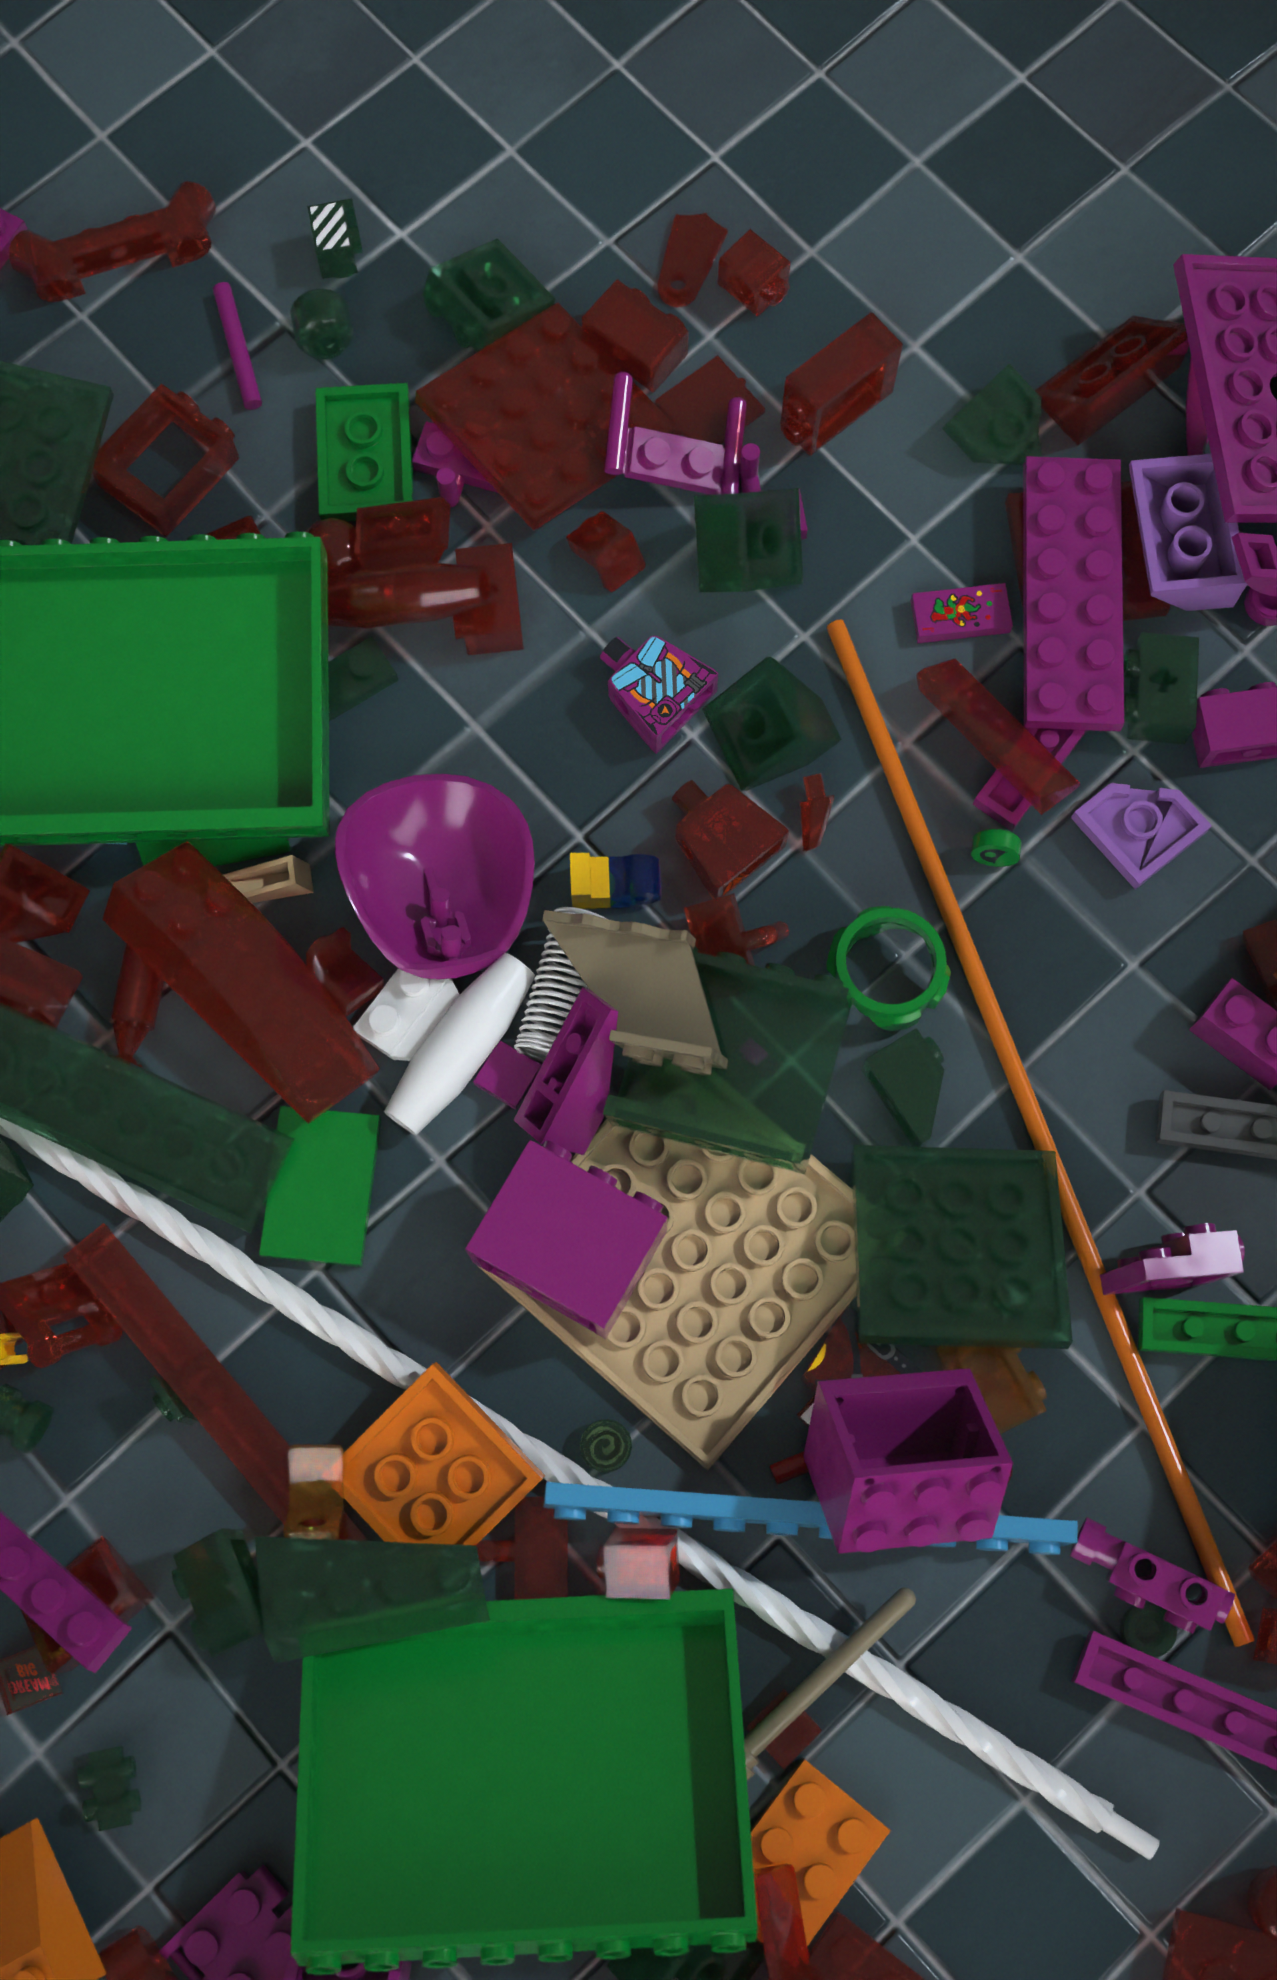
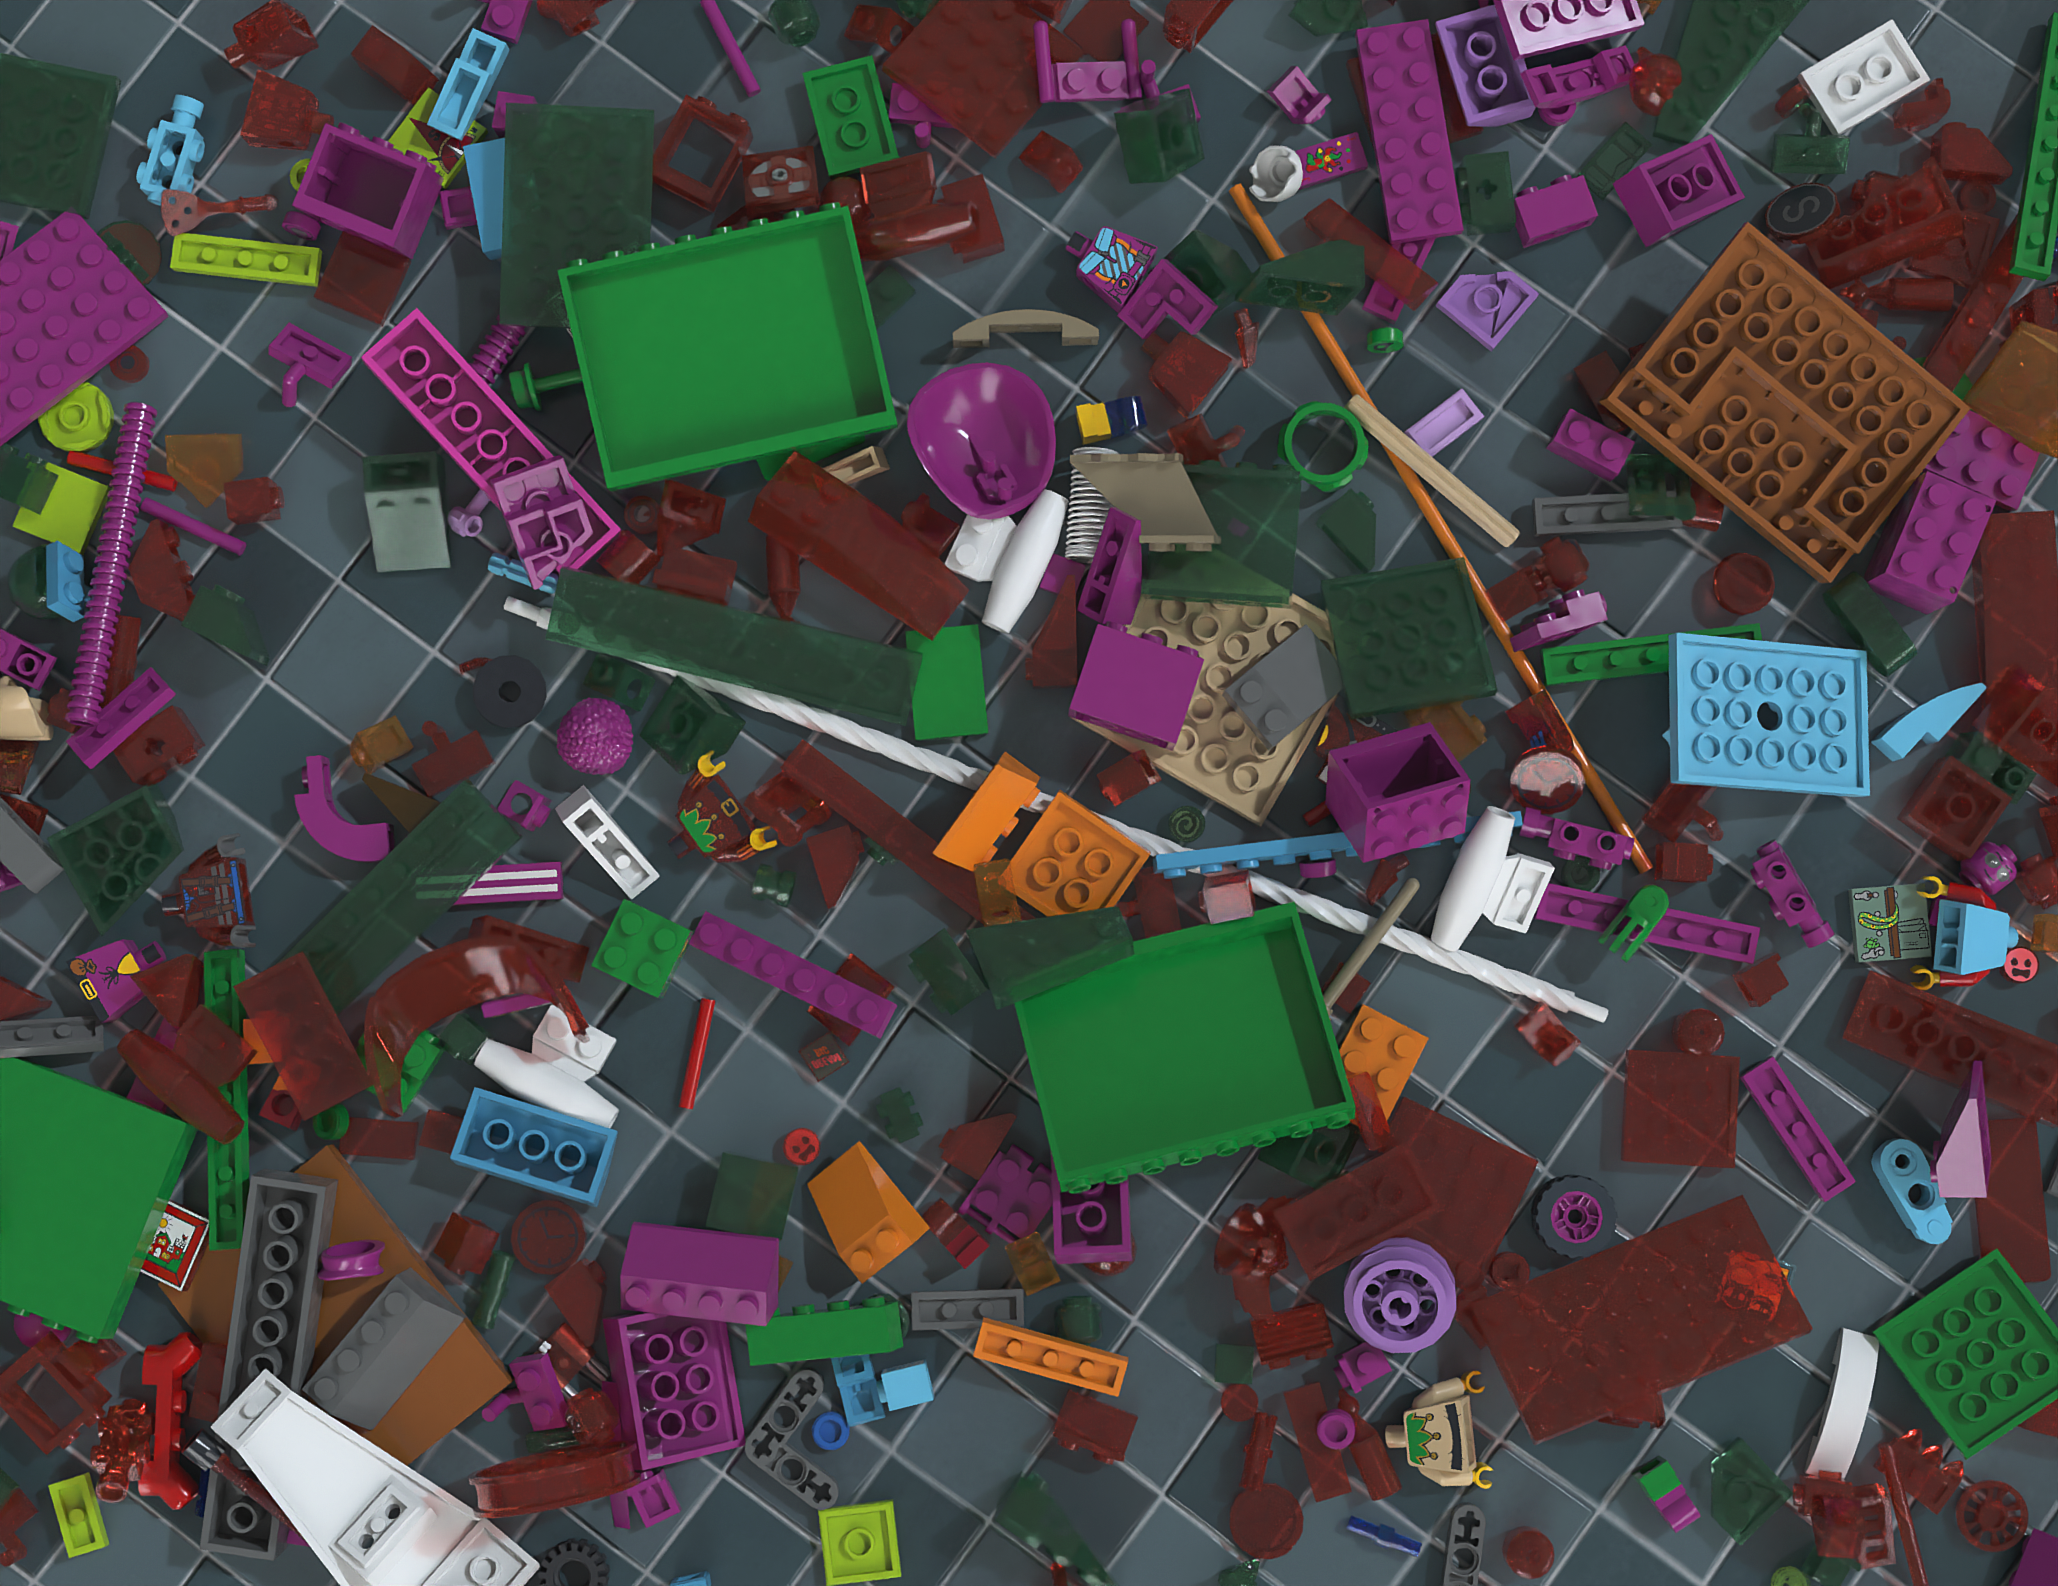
camera: 15 degrees left, 10 degrees up
none -> clear red piece [742,146,820,215]
none -> clear red slope [806,825,865,910]
none -> clear red bracket [844,4,915,59]
none -> orange slope [933,752,1041,871]
none -> clear red slope [938,1112,1017,1181]
none -> dark tan slope [953,309,1099,348]
none -> clear red slope [1025,575,1077,689]
none -> clear red brick [1097,749,1162,807]
none -> magenta plate [1117,259,1218,339]
none -> dark grey slope [1222,624,1353,751]
none -> clear green slope [1235,240,1365,316]
none -> white hair [1249,146,1303,202]
none -> magenta bracket [1267,66,1331,124]
none -> magenta tile [1299,858,1337,878]
none -> tan axle [1344,394,1520,547]
none -> clear red bar [1365,853,1410,906]
none -> lavender tile [1404,388,1484,457]
none -> white plate [1430,806,1555,951]
none -> clear red bracket [1485,566,1548,622]
none -> clear red leg [1506,689,1574,765]
none -> clear red tile [1510,745,1585,815]
none -> clear red bracket [1514,1001,1581,1067]
none -> clear red head [1535,536,1590,593]
none -> green arm [1597,885,1669,963]

